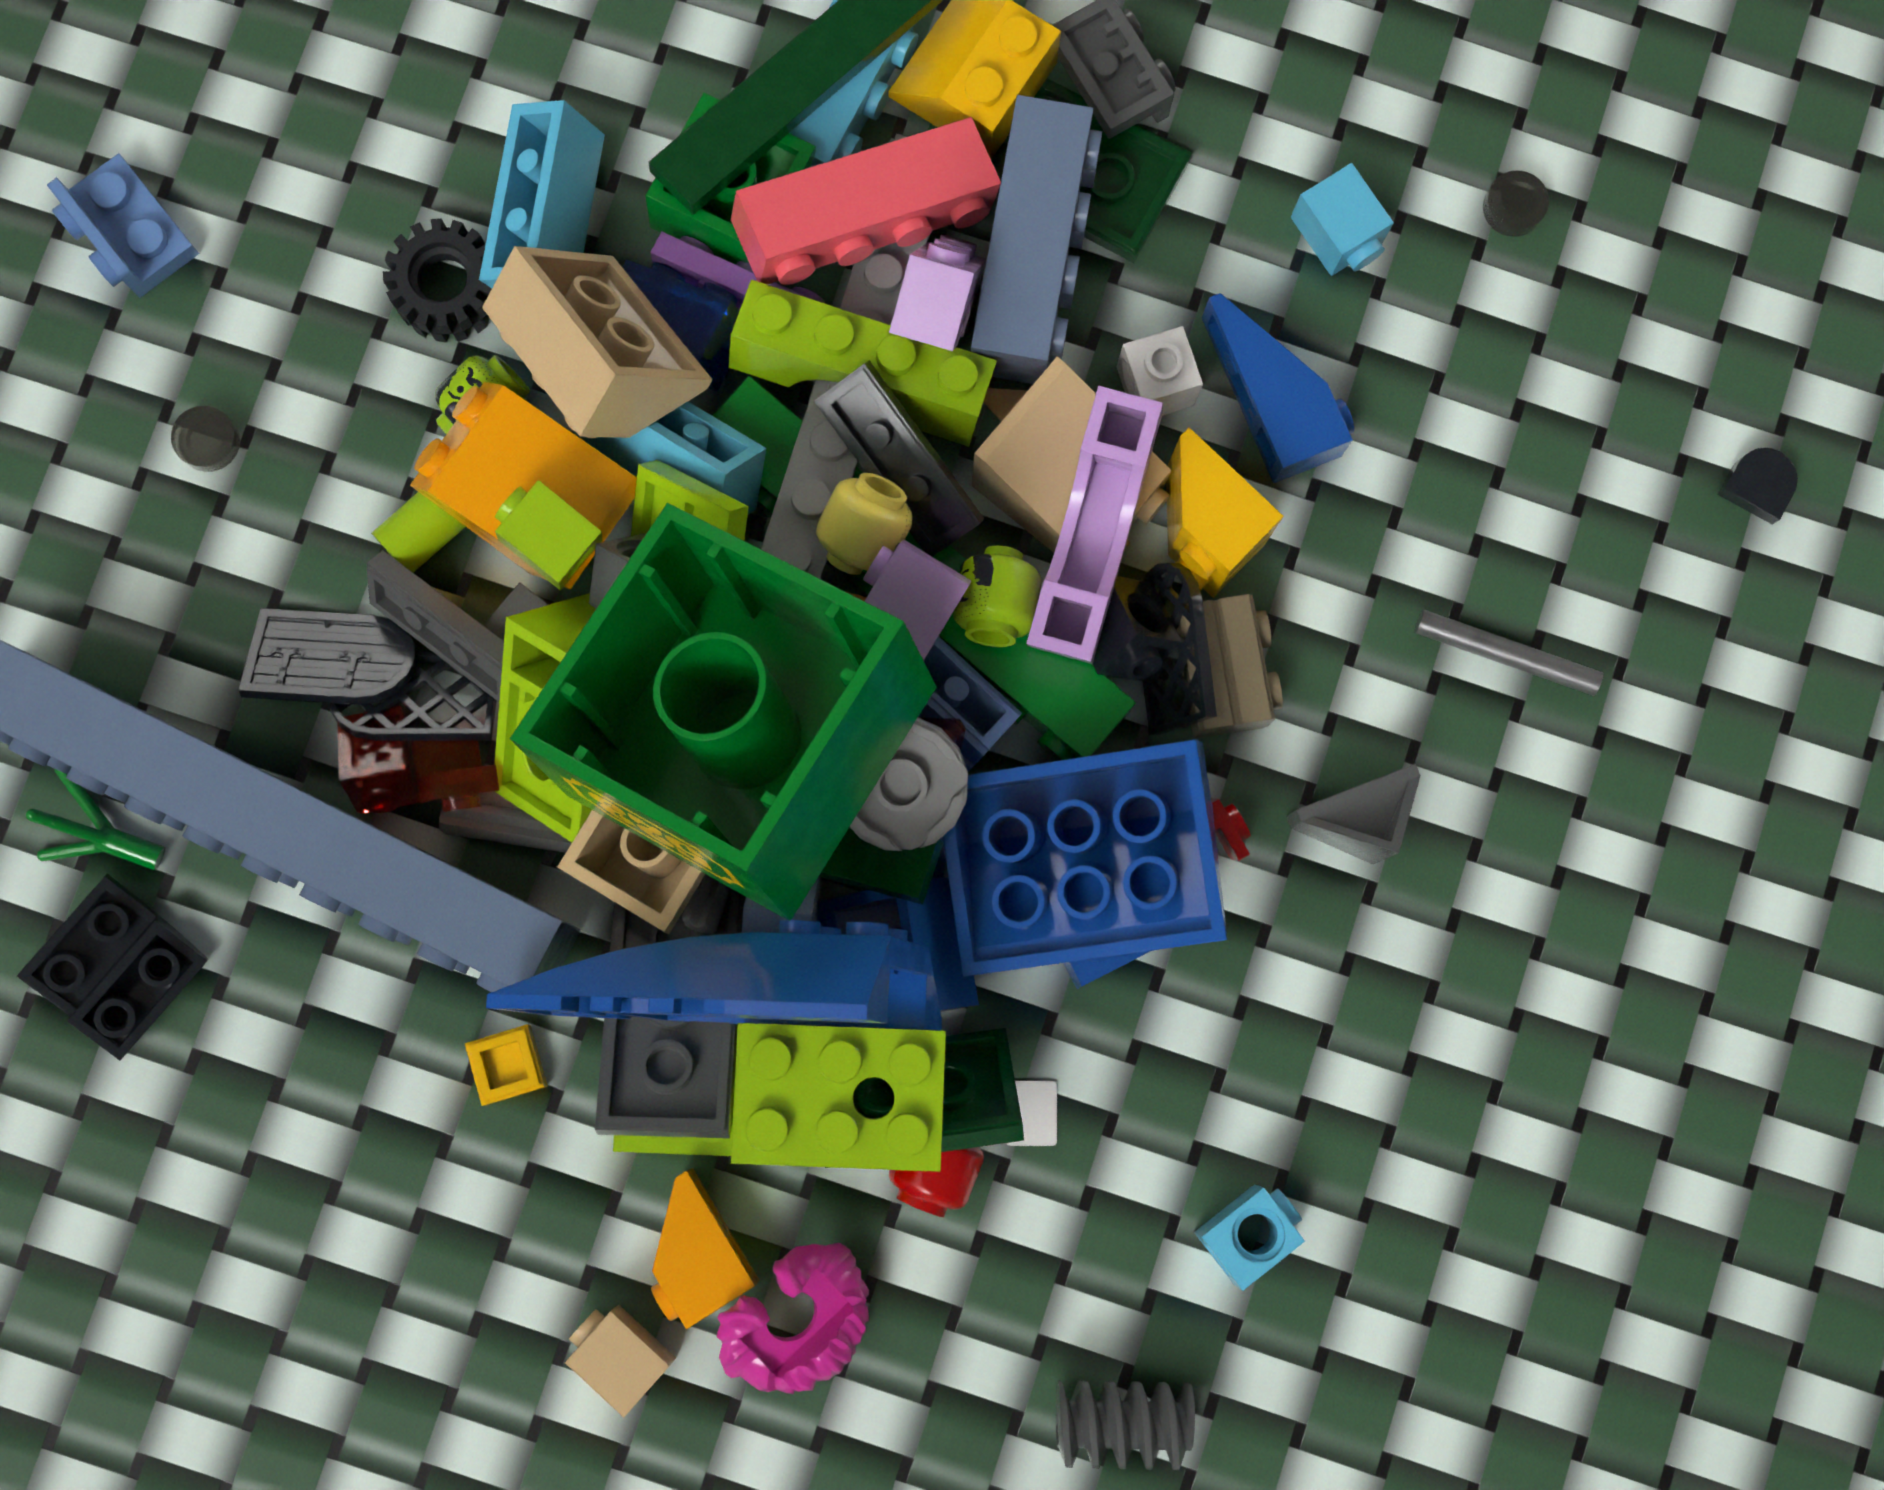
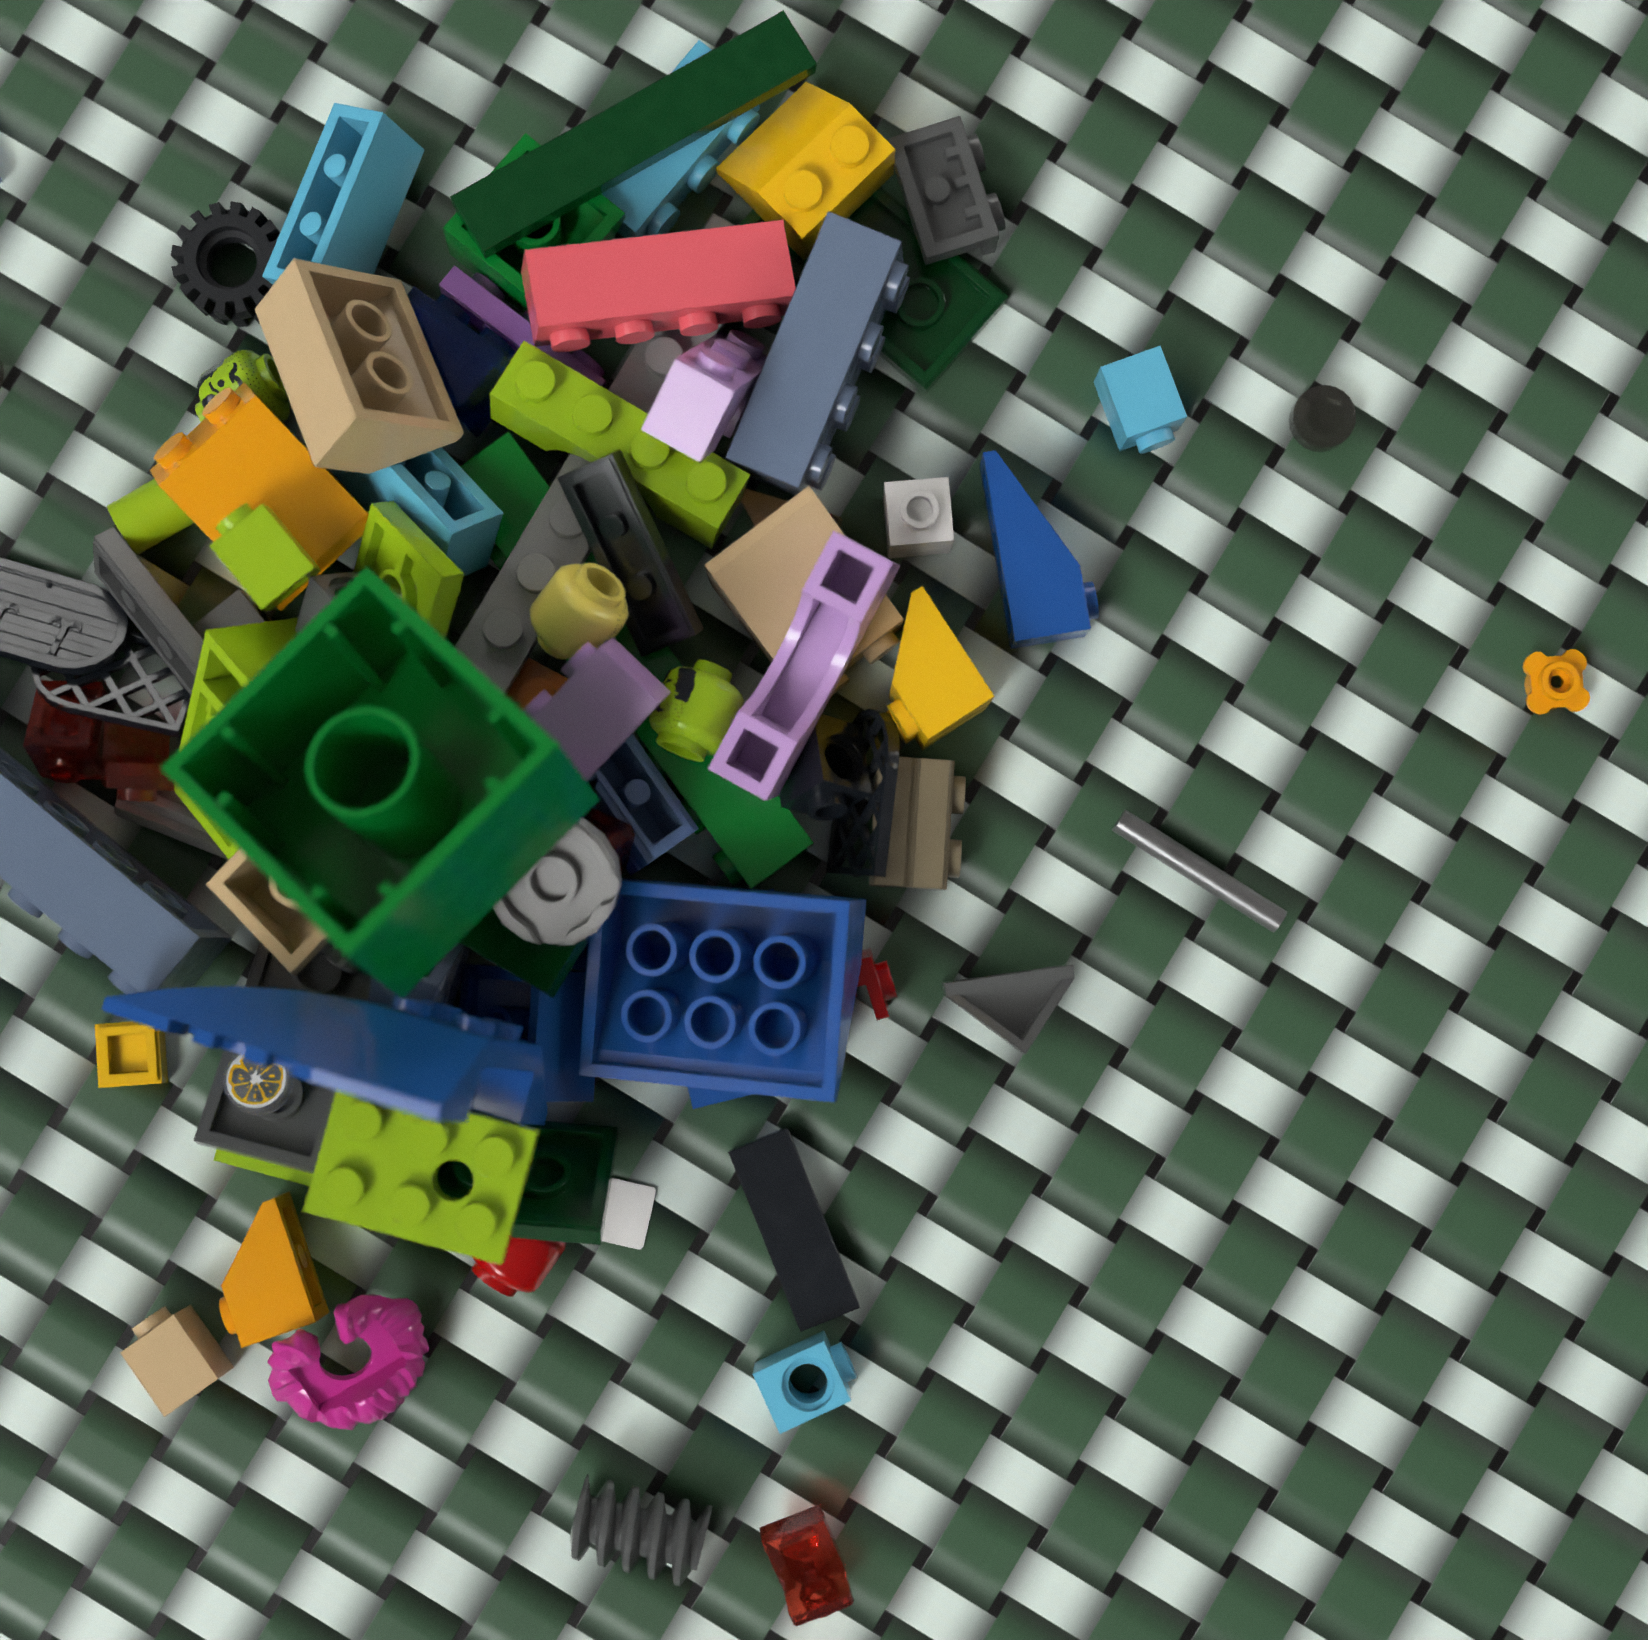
camera: 20 degrees right, 5 degrees up
black tile [1717,448,1798,525] -> none
none -> clear tile [223,1053,293,1115]
none -> black tile [728,1127,860,1332]
none -> clear red bracket [759,1504,854,1626]
none -> light orange plate [1522,649,1590,715]

